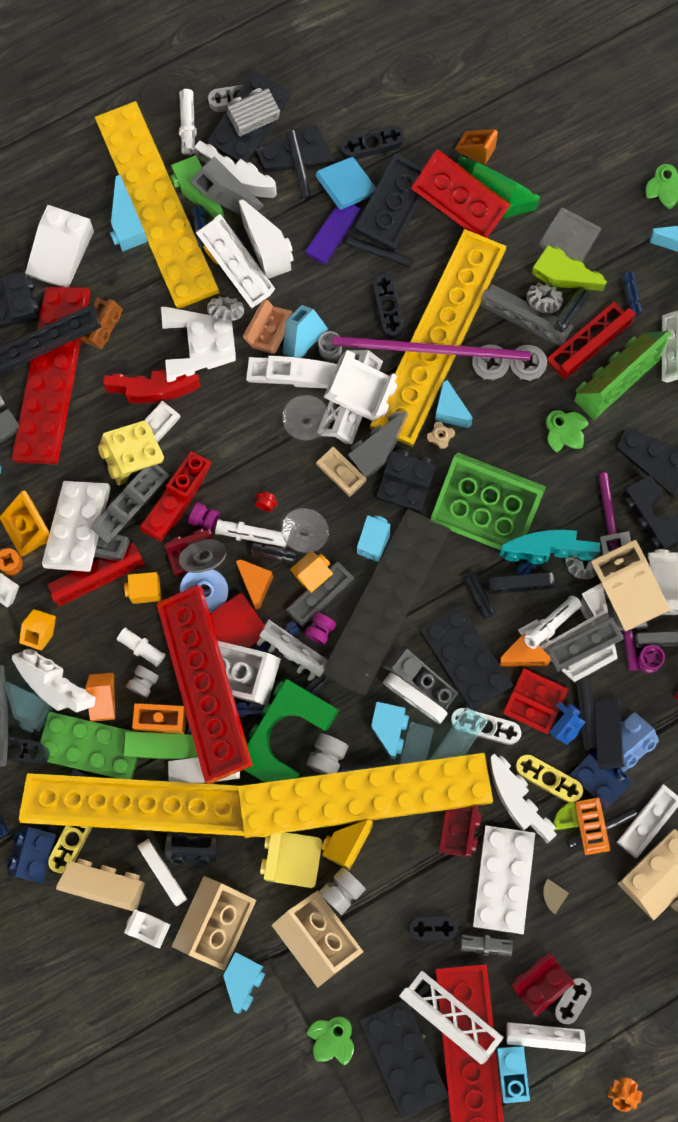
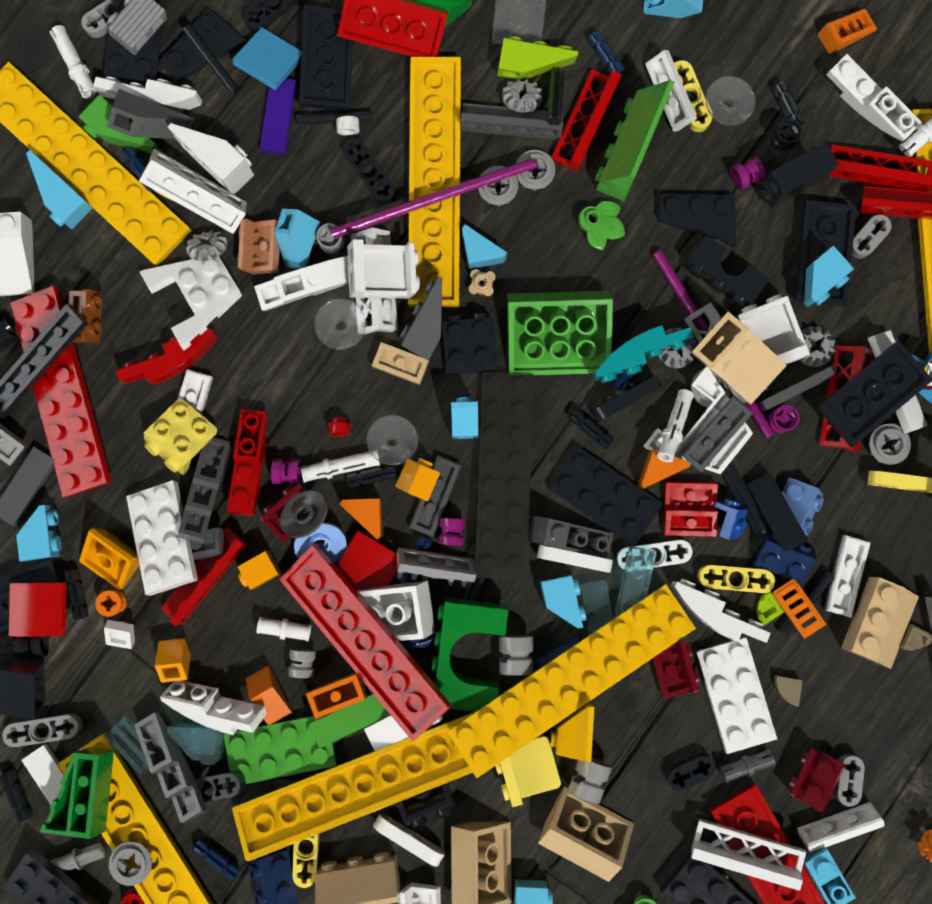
camera: 30 degrees left, 10 degrees up
none -> white axle [336,116,359,136]

